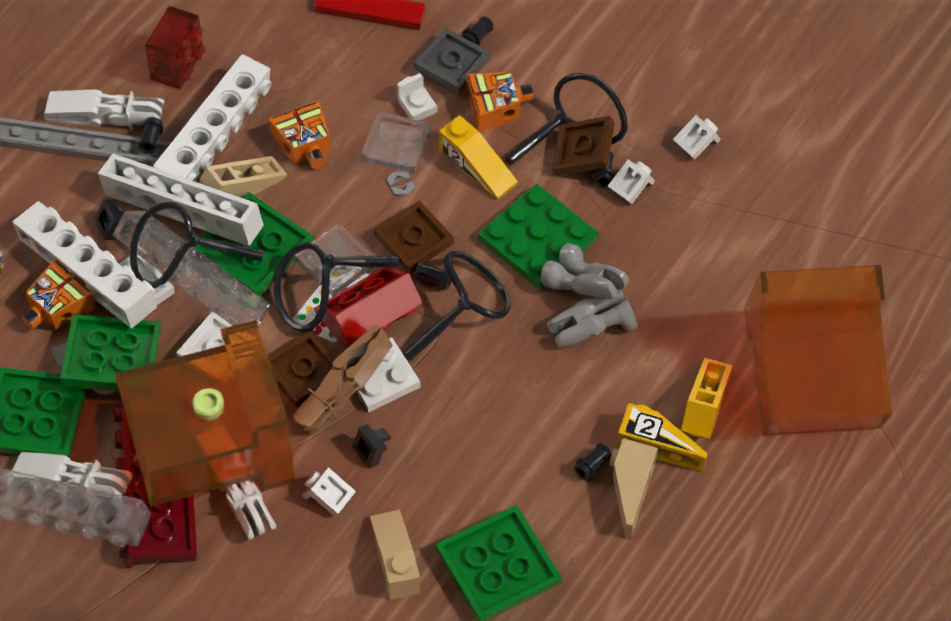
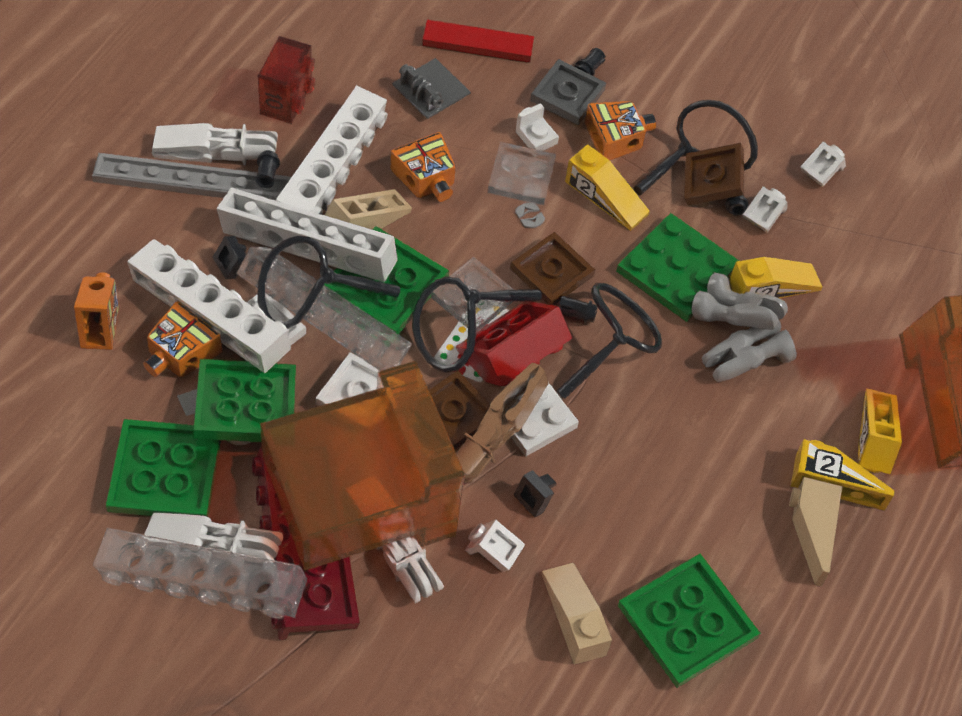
camera: 10 degrees left, 0 degrees up
yellowish green tile [192,388,225,421] -> none
black pin [574,443,612,480] -> none
none -> dark grey hinge [392,58,471,119]
none -> yellow slope [729,257,823,298]

